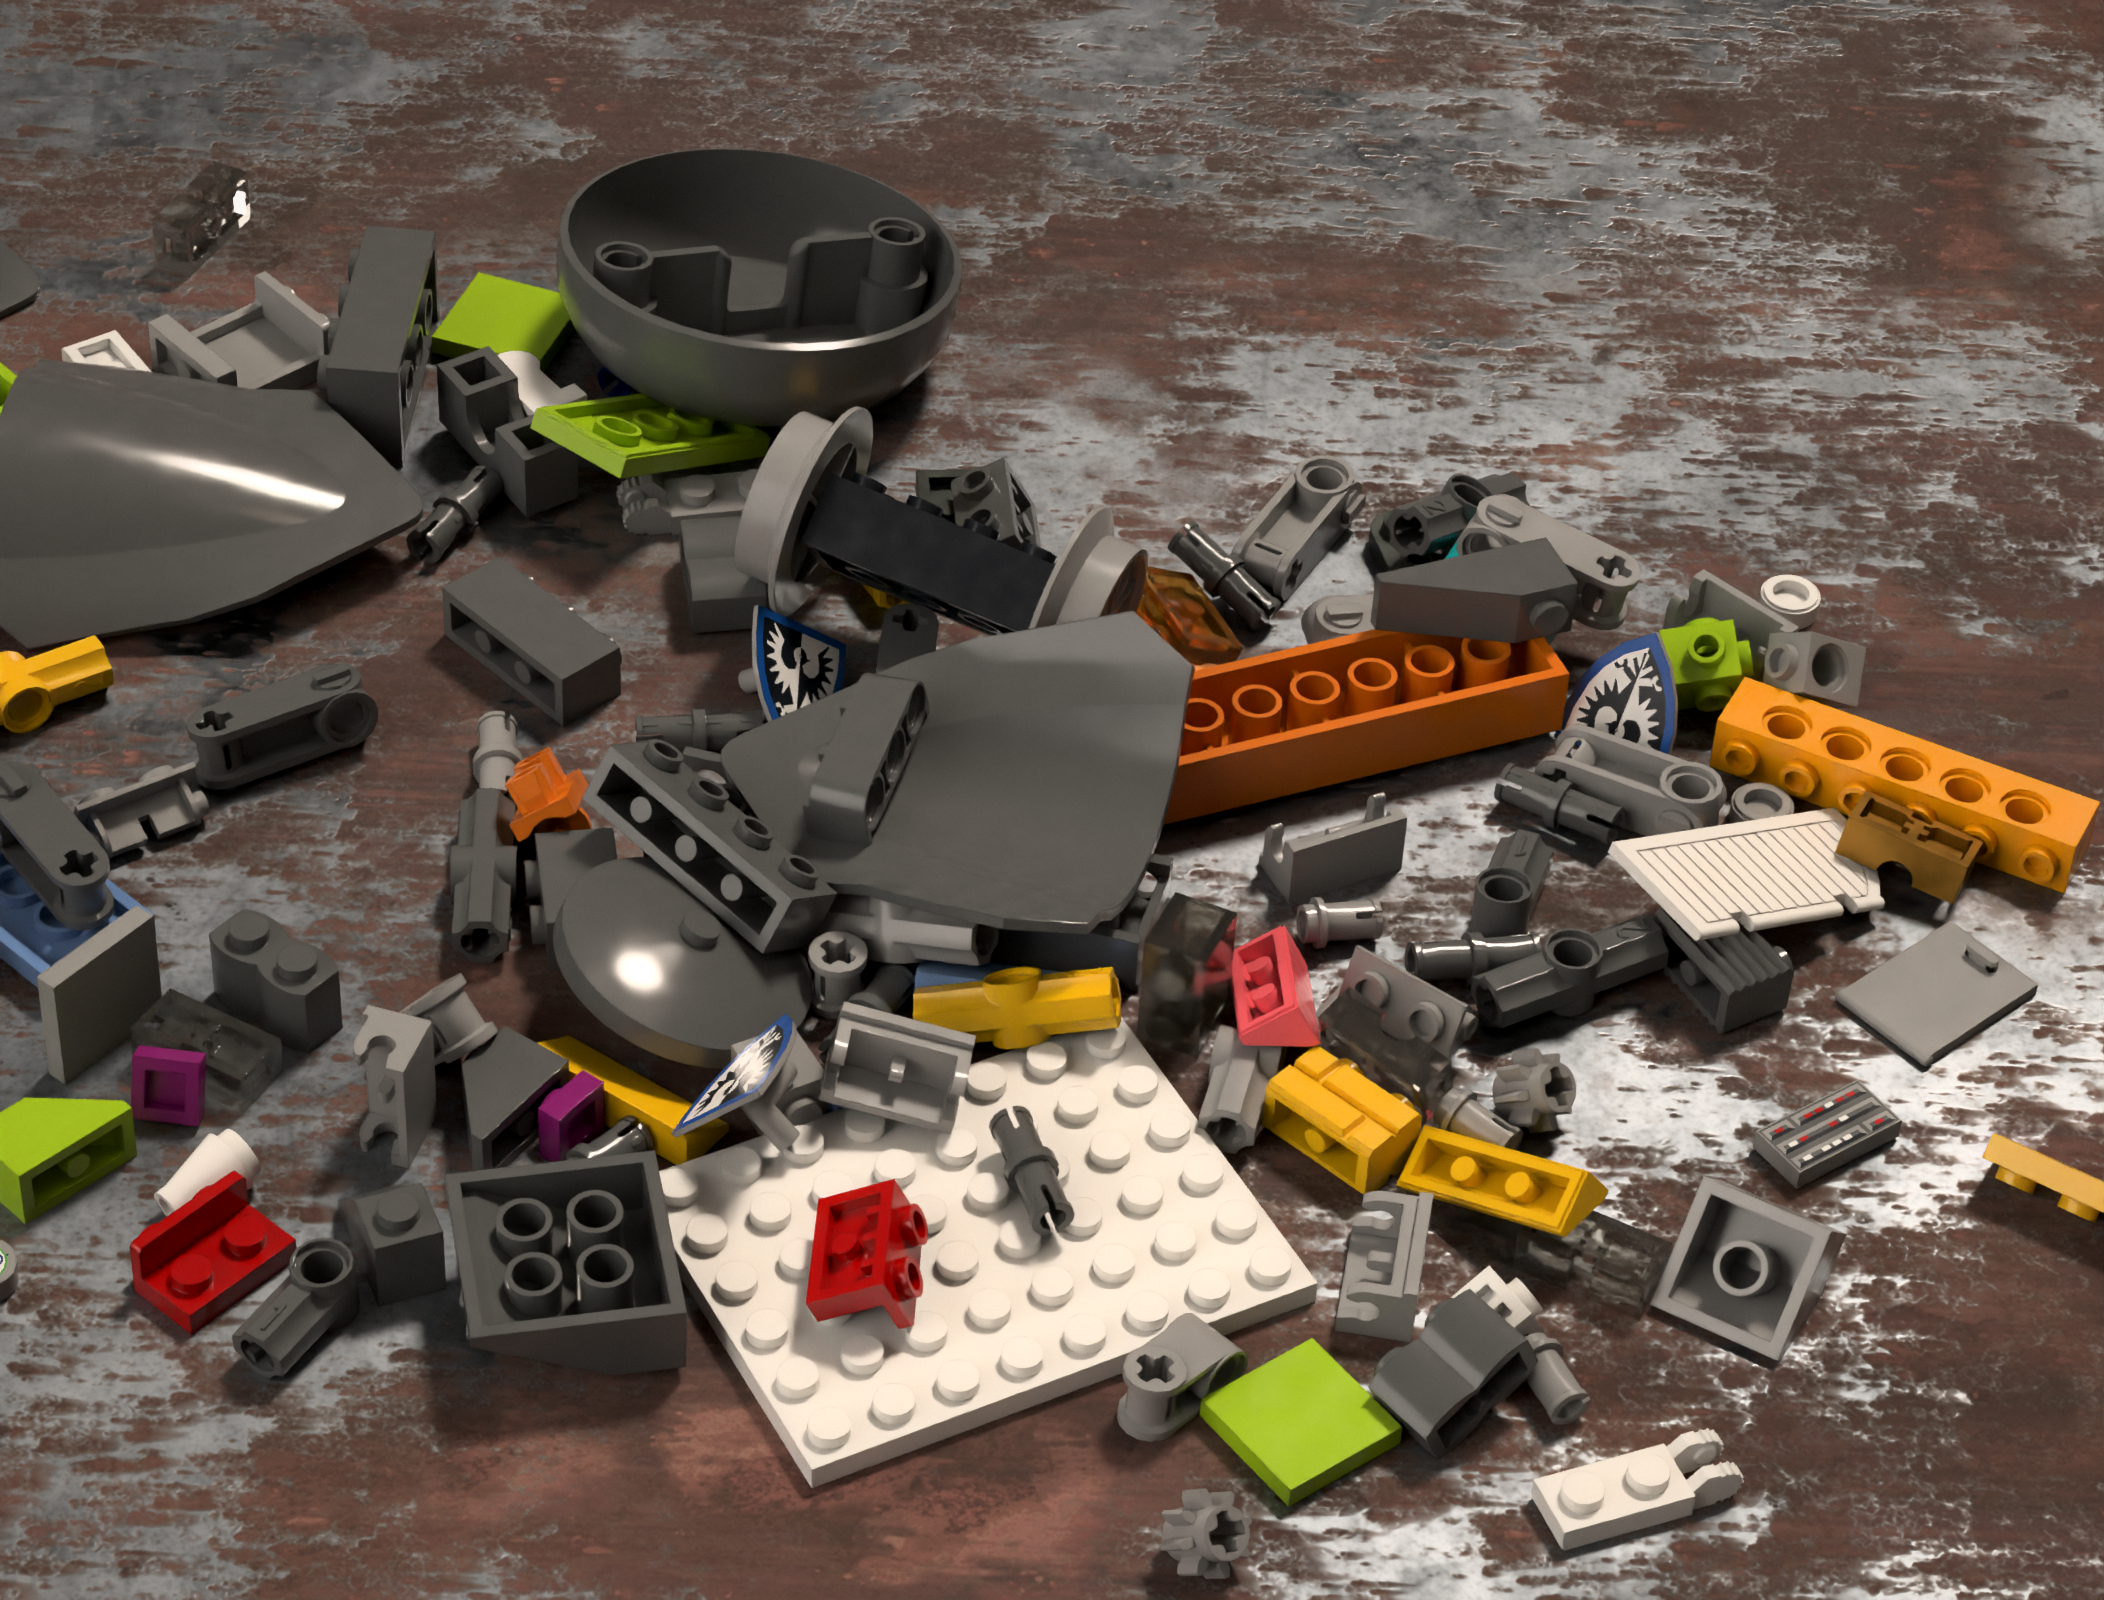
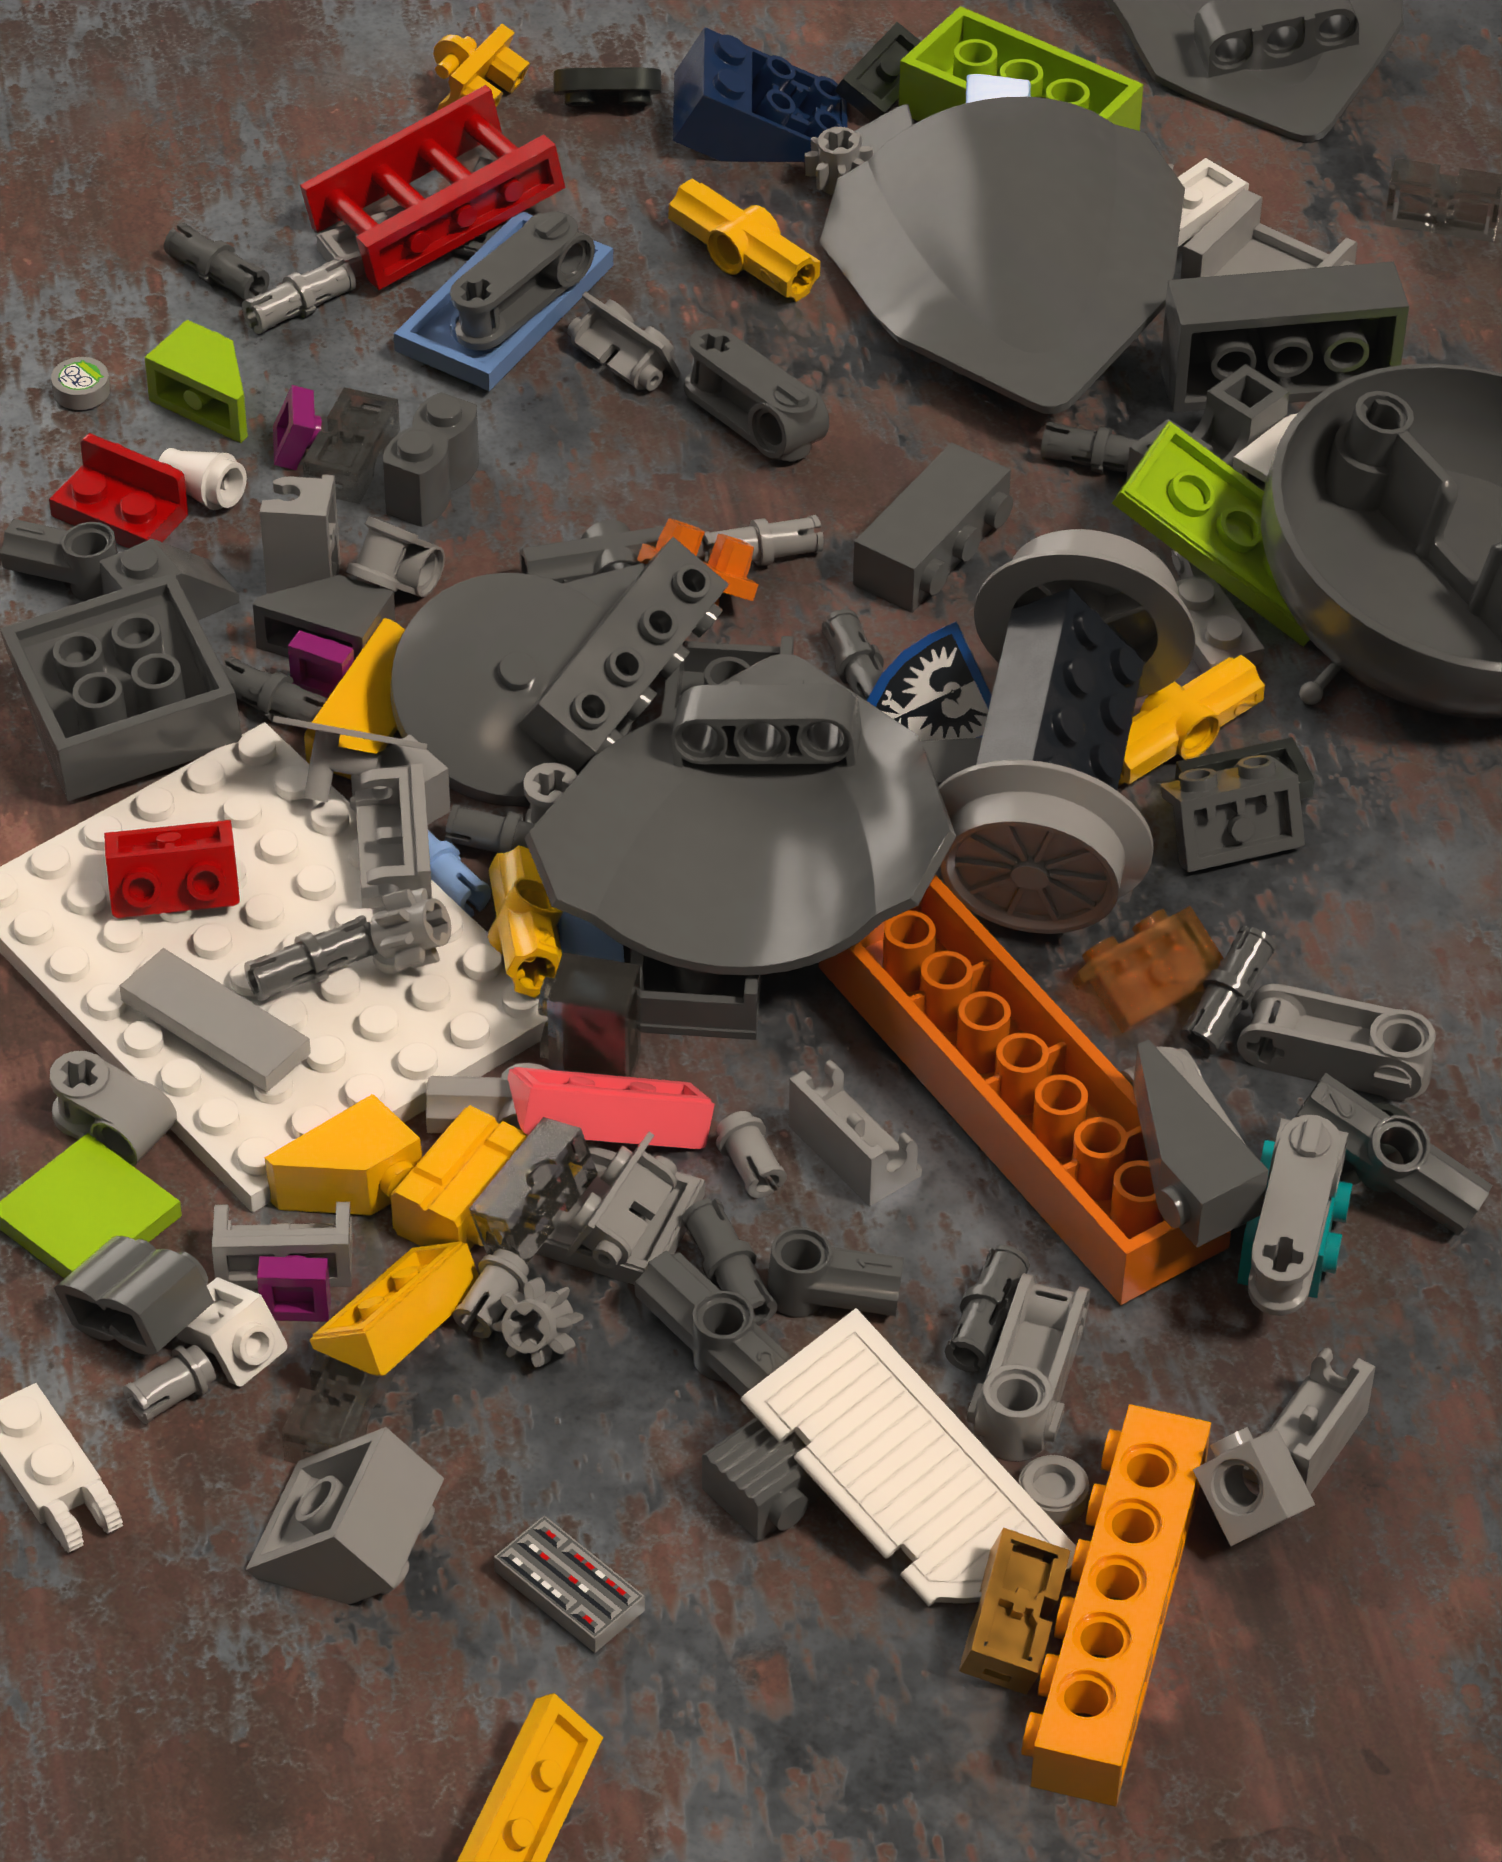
camera: 80 degrees right, 5 degrees up
light grey tile [37,905,164,1085] -> none
shield [1555,632,1678,755] -> none
lime brick [1659,617,1754,712] -> none
white tile [1759,574,1821,629] -> none
light grey container [1835,920,2038,1067] -> none
none -> light grey tile [119,948,311,1092]
none -> magenta plate [257,1255,331,1322]
none -> yellow slope [264,1094,422,1215]
none -> light grey gear [370,888,451,969]

